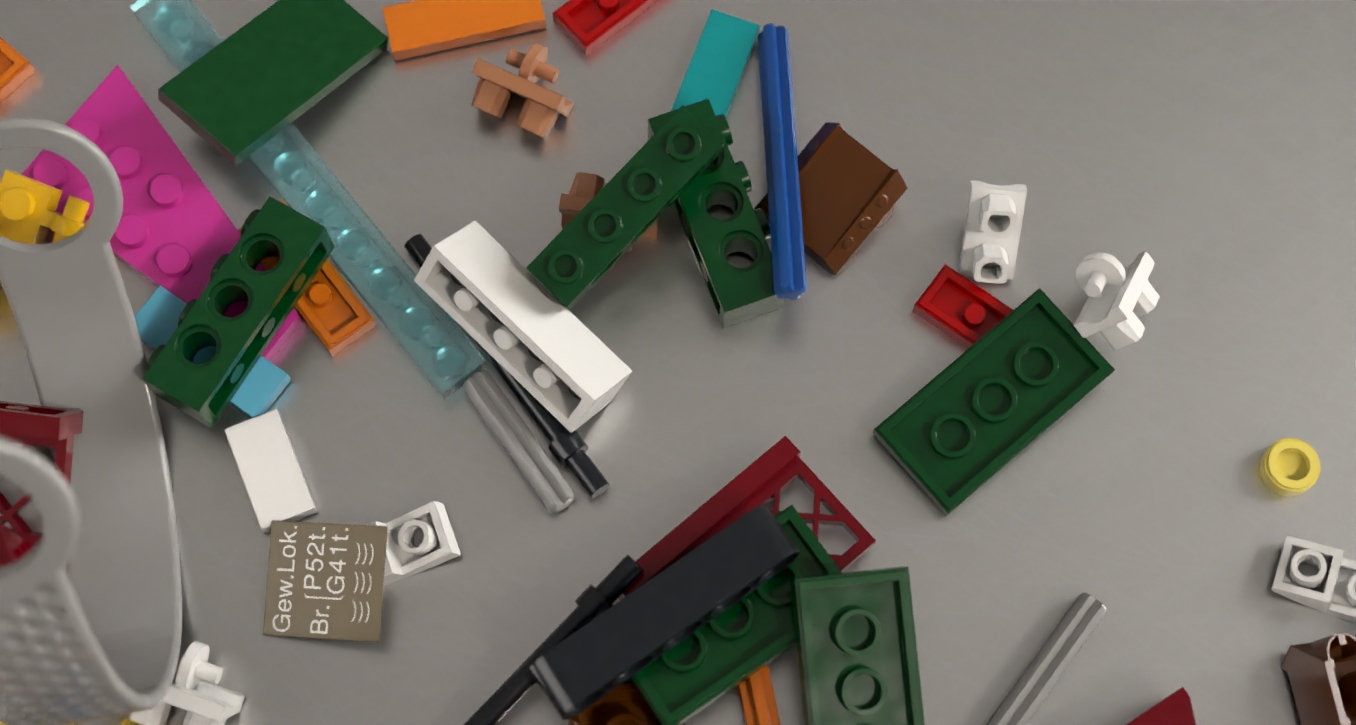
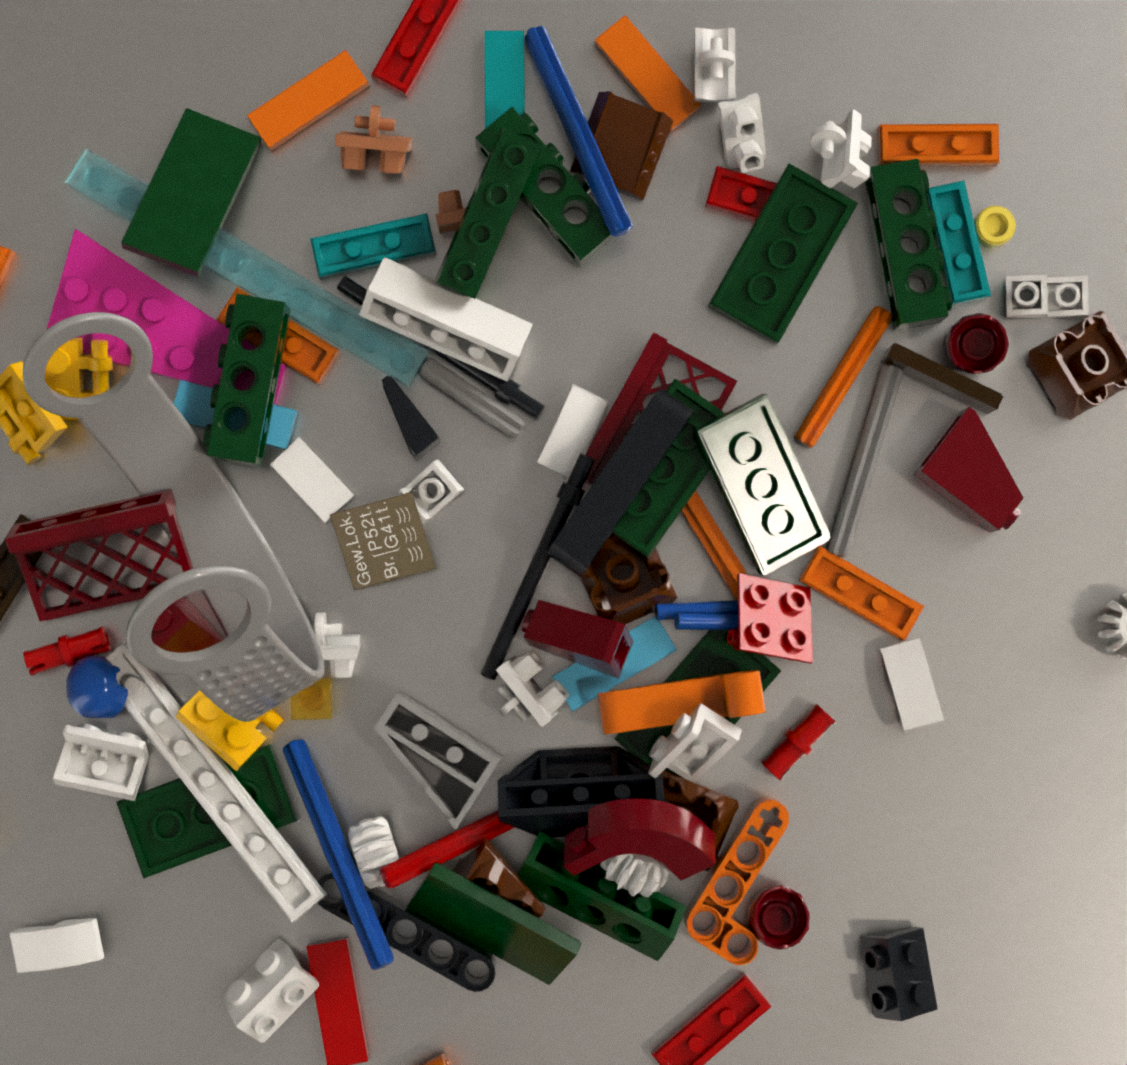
camera: 25 degrees left, 15 degrees up
none -> teal tile [310,213,437,280]
none -> black slope [382,375,441,461]
none -> white slope [537,384,609,477]
none -> orange tile [595,15,701,133]
none -> white hips [694,28,735,102]
none -> orange axle [795,306,893,448]
none -> dark green brick [865,159,952,331]
none -> orange tile [877,124,1000,167]
none -> dark brown tile [880,343,1003,414]
none -> teal tile [925,180,991,306]
none -> dark red hair [946,313,1009,374]

